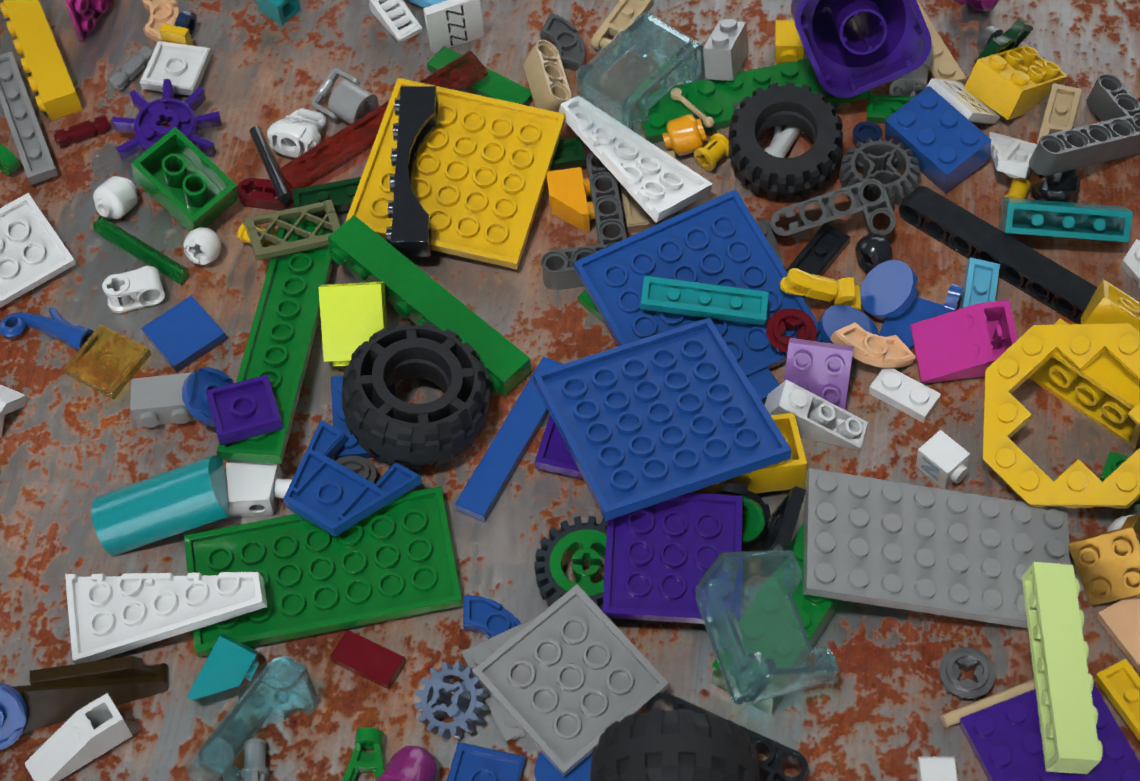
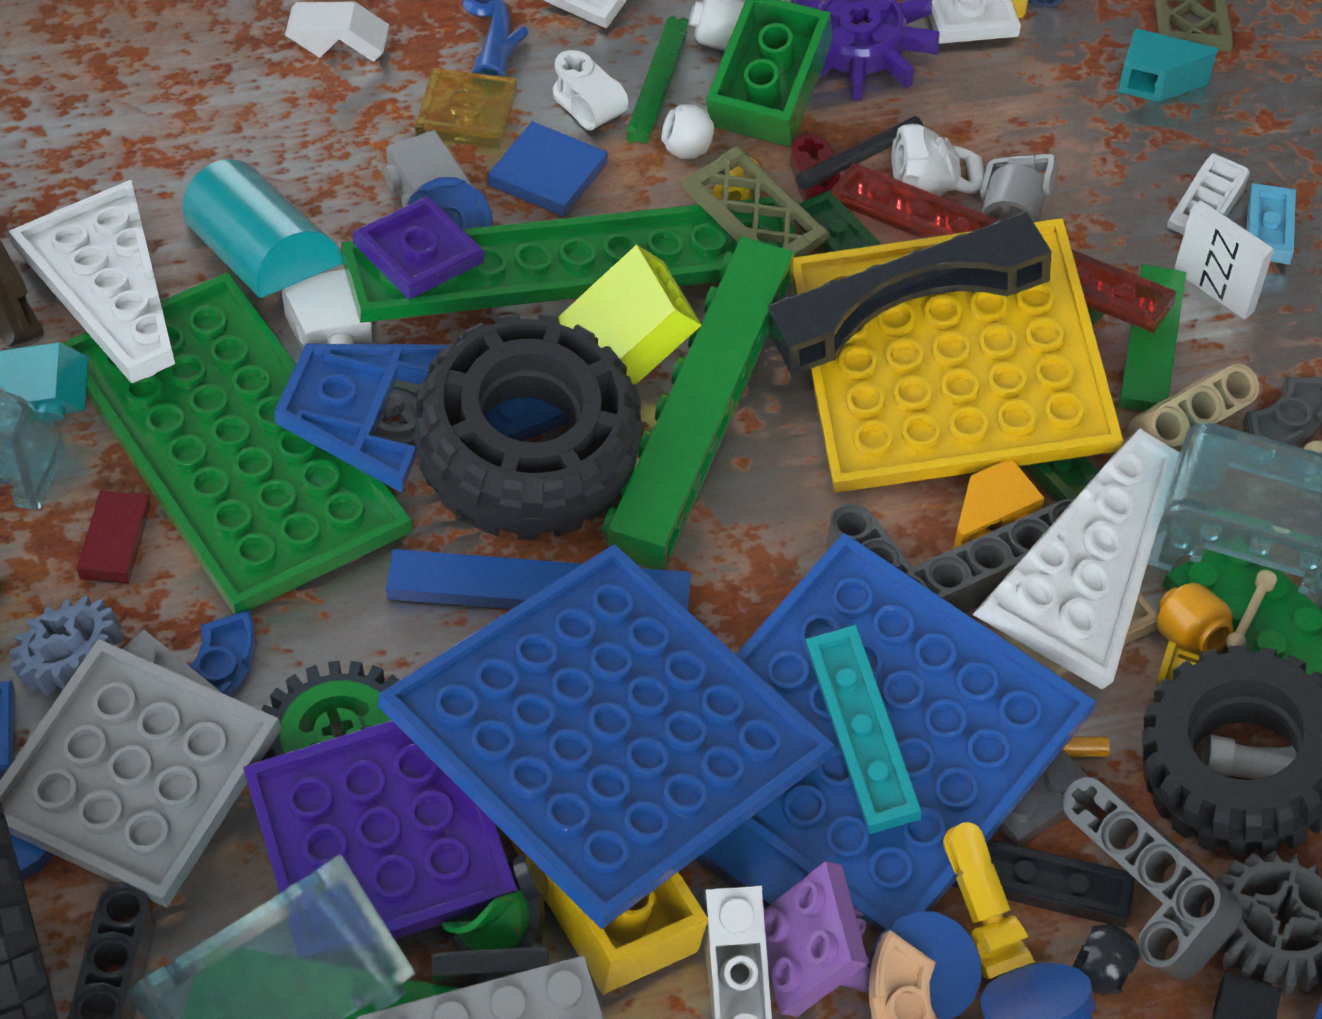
camera: 60 degrees right, 5 degrees down
dark red gear [766,308,817,353] -> none

